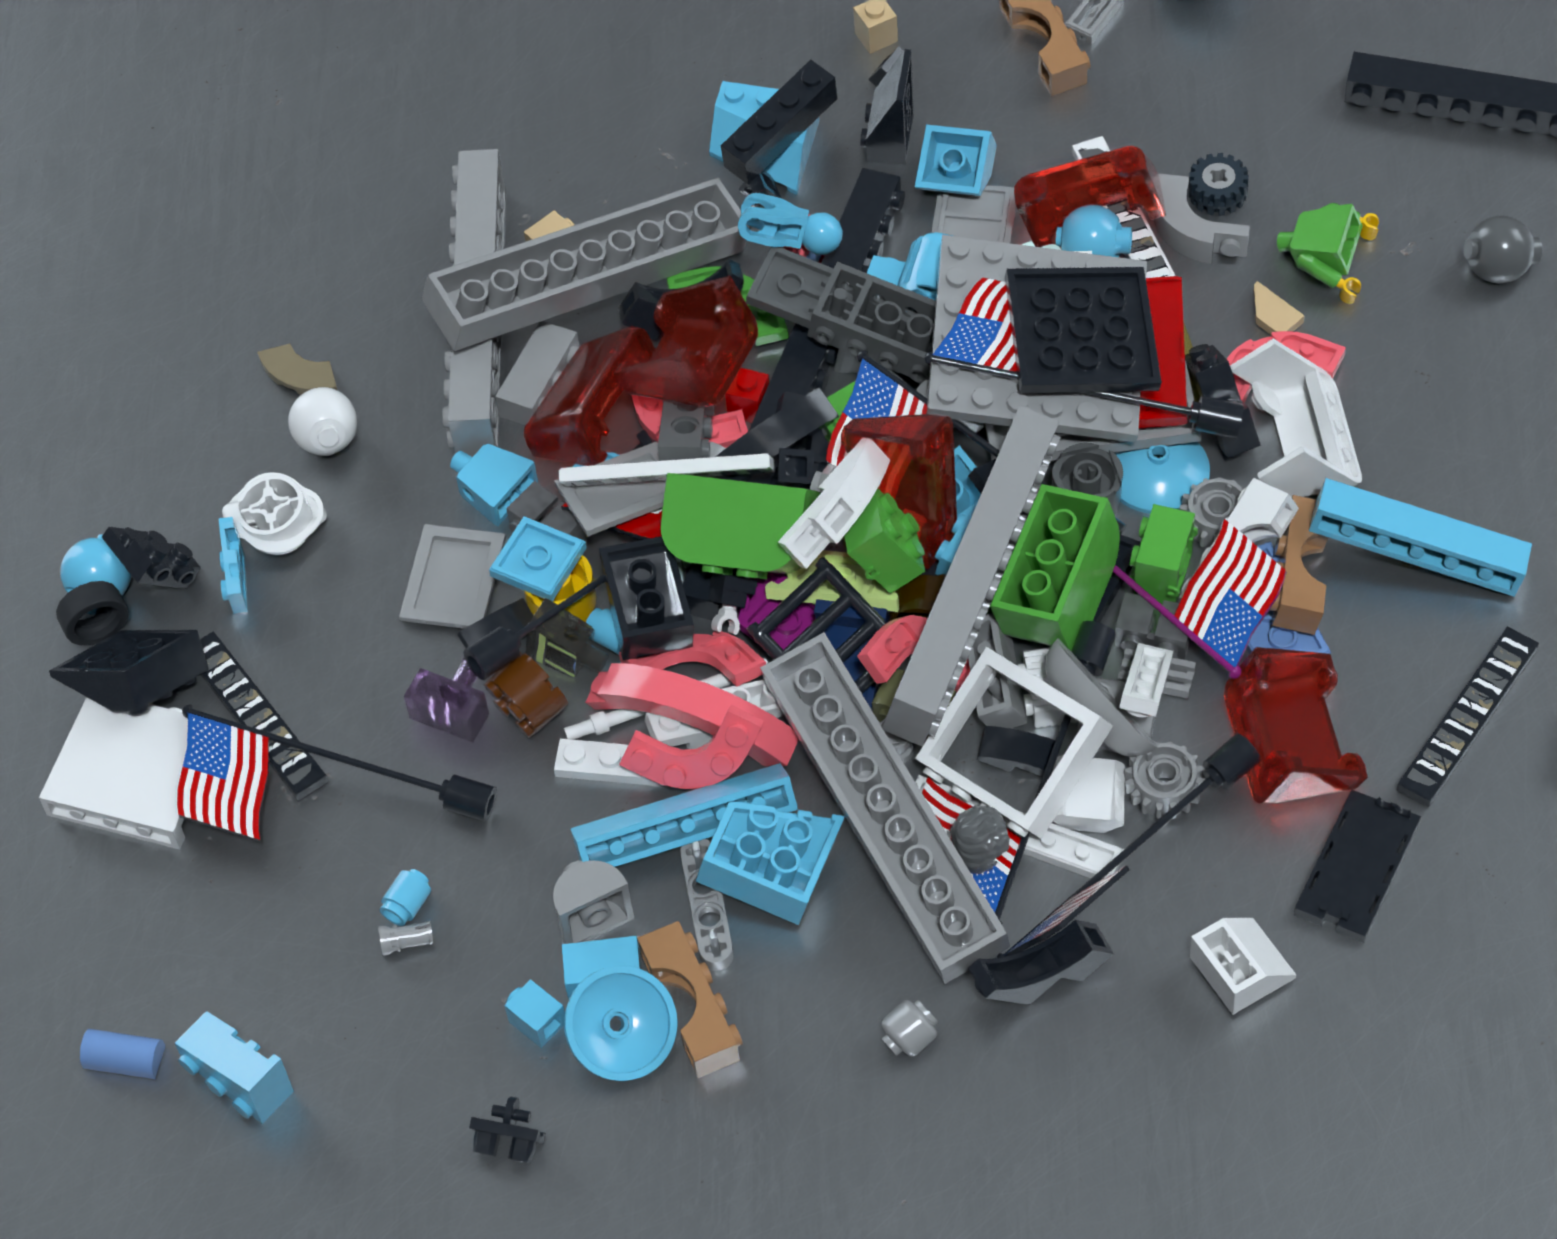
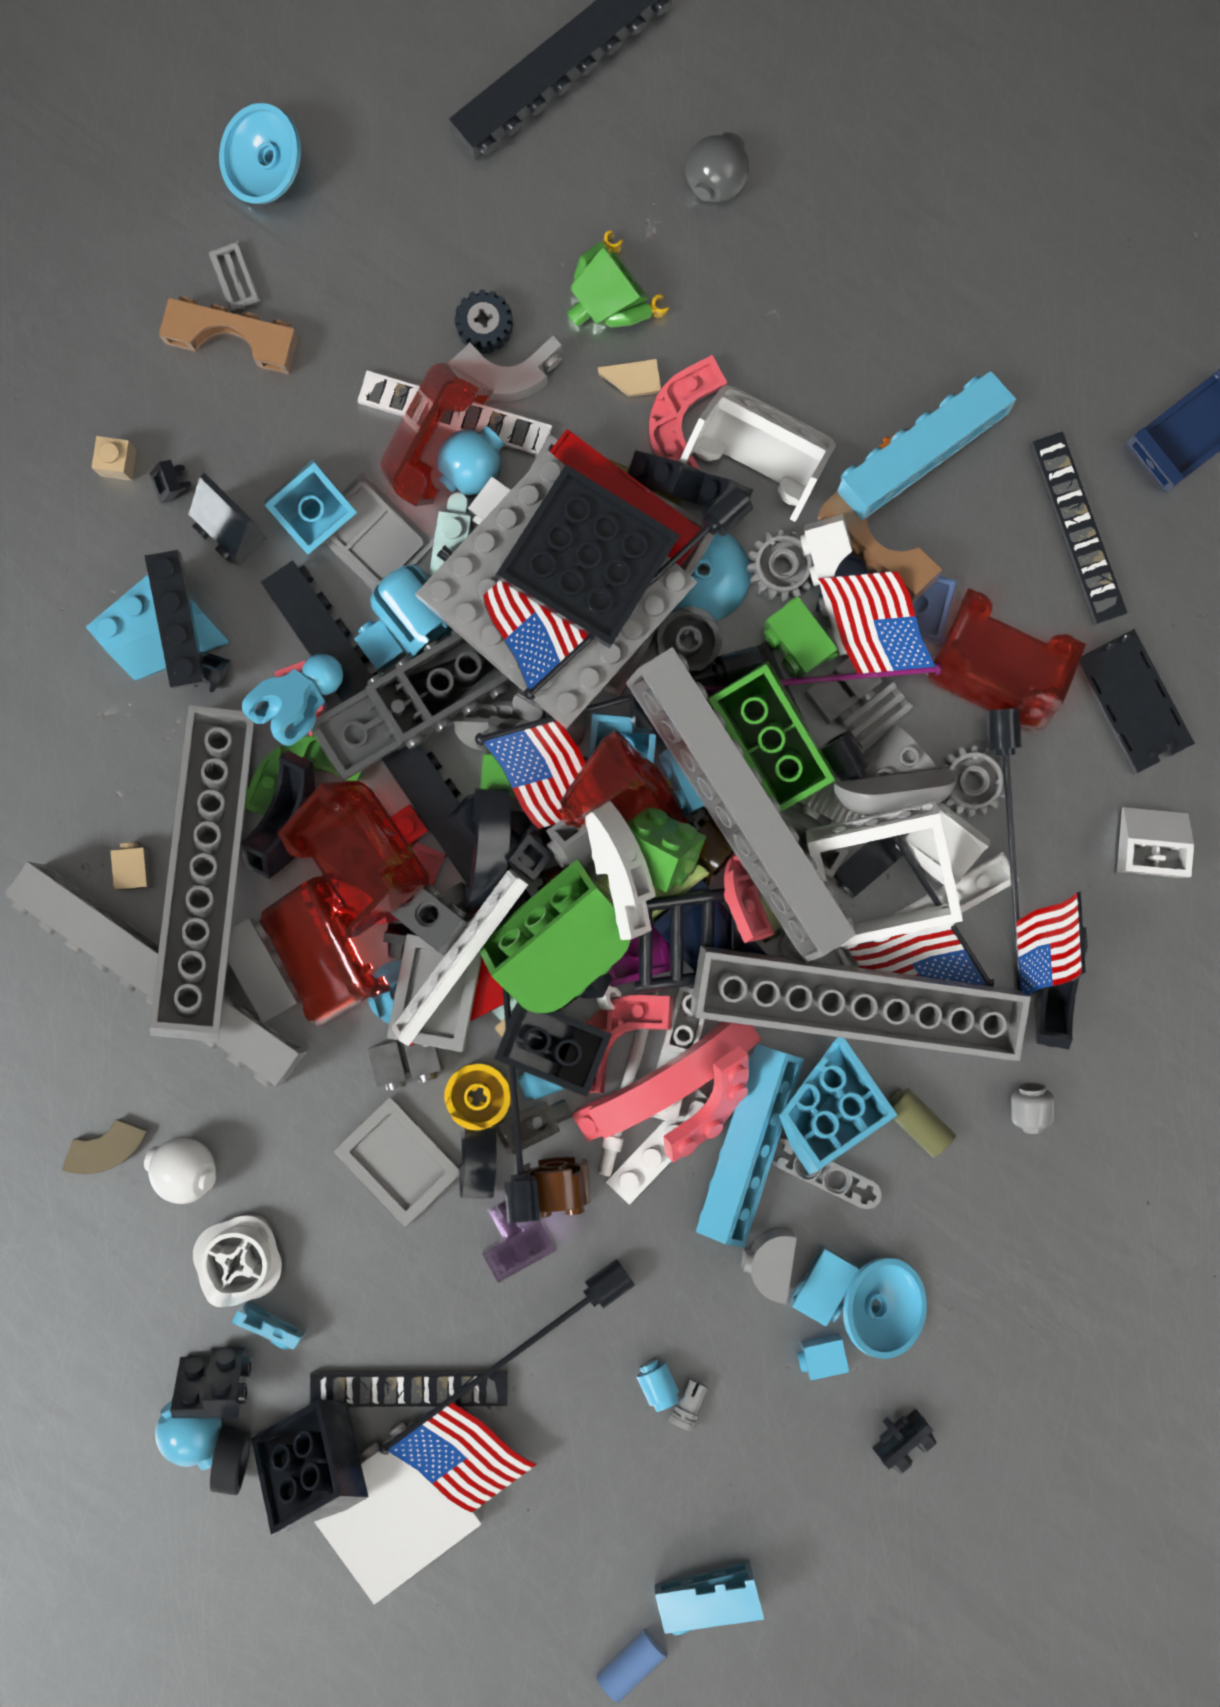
camera: 60 degrees left, 30 degrees up
medium azure torso [450,444,538,527] -> none
medium azure tile [489,516,587,602] -> none
medium nougat arch [637,921,743,1078] -> none
dark grey hair [950,805,1010,874] -> none
white plate [1119,643,1173,717] -> none
none -> olive brick [887,1088,956,1158]

